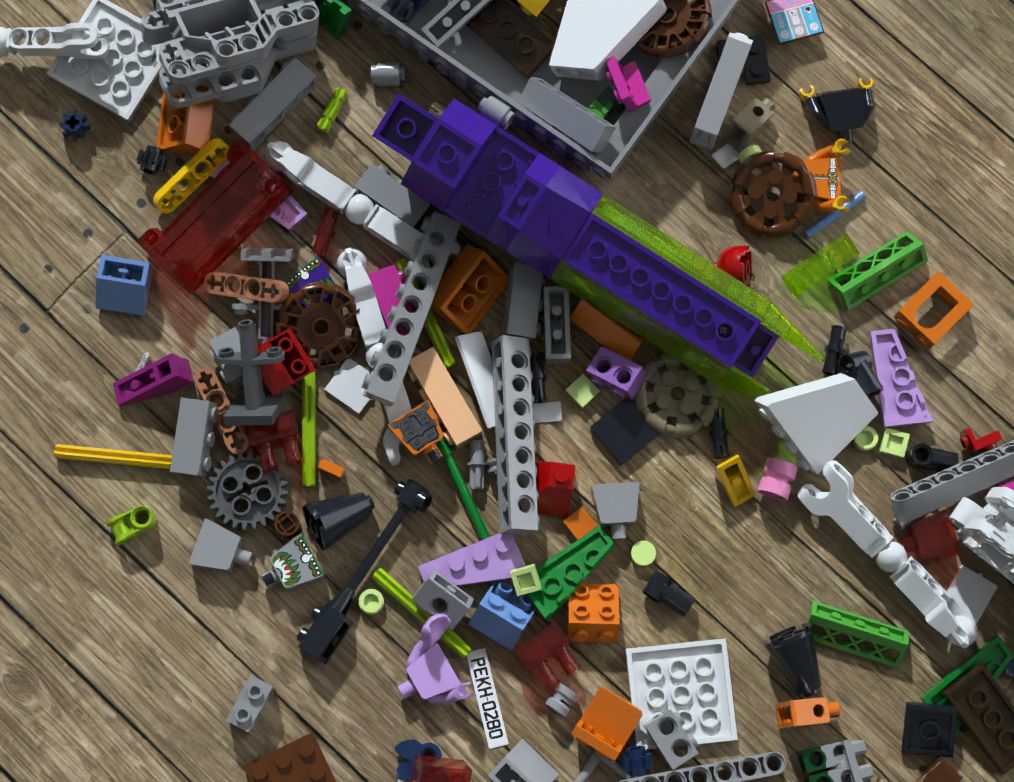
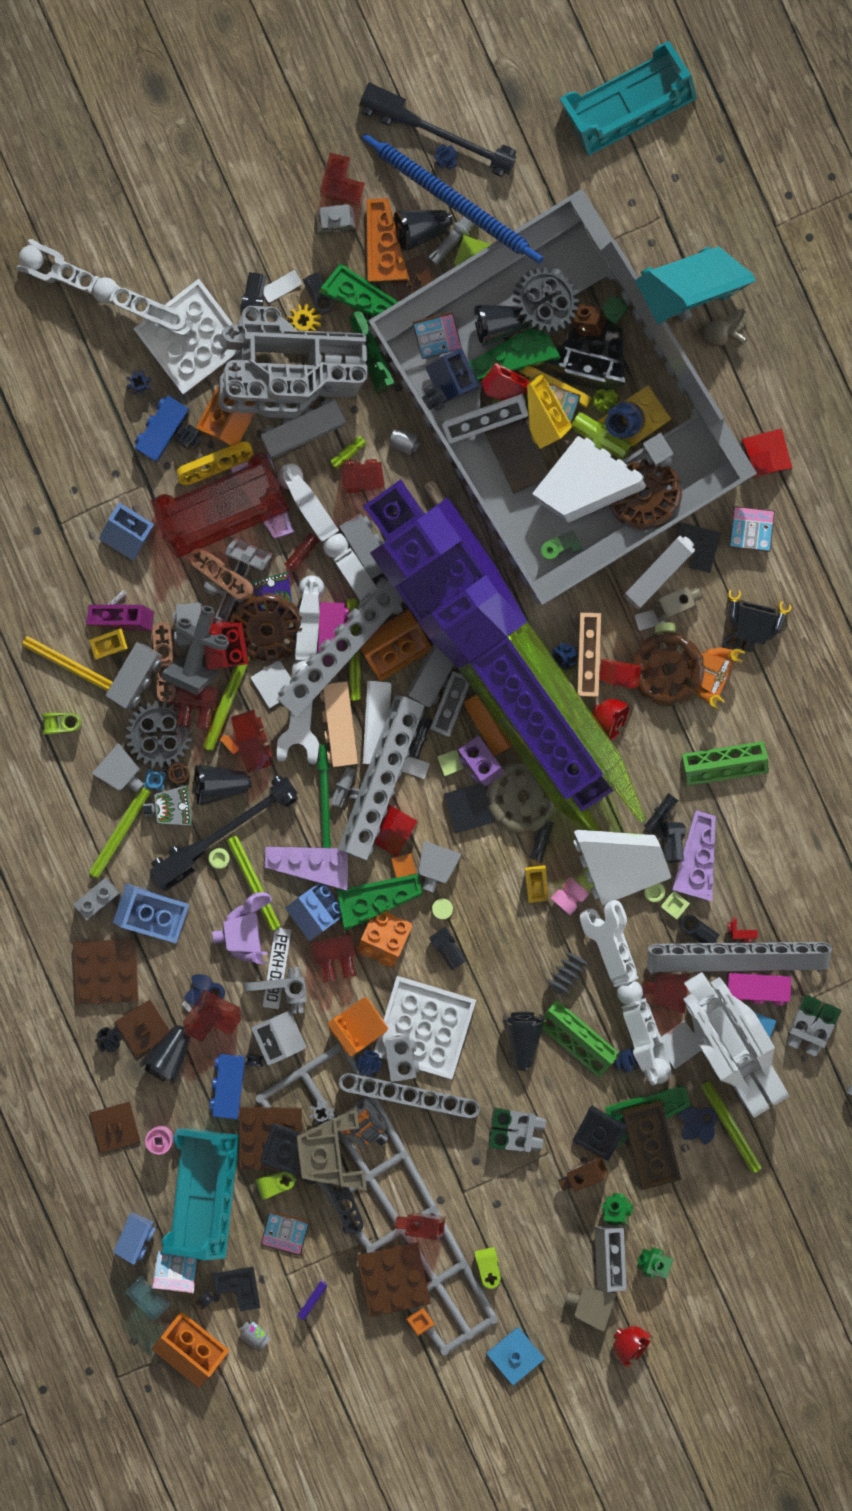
camera: 30 degrees right, 10 degrees up
torso [387,400,444,464] -> none
light grey brick [412,569,474,630] -> none
light grey brick [477,96,515,130] -> none
yellowish green tile [510,564,542,596] -> none
light grey brick [517,77,616,154] -> none
light grey wheel [545,683,579,718] -> none
dark pink bracket [606,56,651,112] -> none
orange torso [775,697,840,729] -> none
clear neon green slope [782,233,860,297] -> none
medium blue bar [803,191,866,239] -> none
orange panel [894,271,974,350] -> none
none -> yellow slope [89,629,127,660]
none -> lime axle [89,787,151,878]
none -> medium blue slope [113,883,190,943]
none -> blue brick [134,396,190,463]
none -> dark azure plate [144,769,166,791]
none -> clear red brick [230,710,273,773]
none -> light grey piece [243,967,307,1014]
none -> clear red brick [340,459,385,494]
none -> dark grey piece [546,952,590,998]
none -> dark blue gear [552,642,577,670]
none -> light nougat brick [577,613,601,697]
none -> red slope [599,659,642,689]
none -> dark blue gear [615,1048,639,1073]
none -> black bush [722,634,741,650]

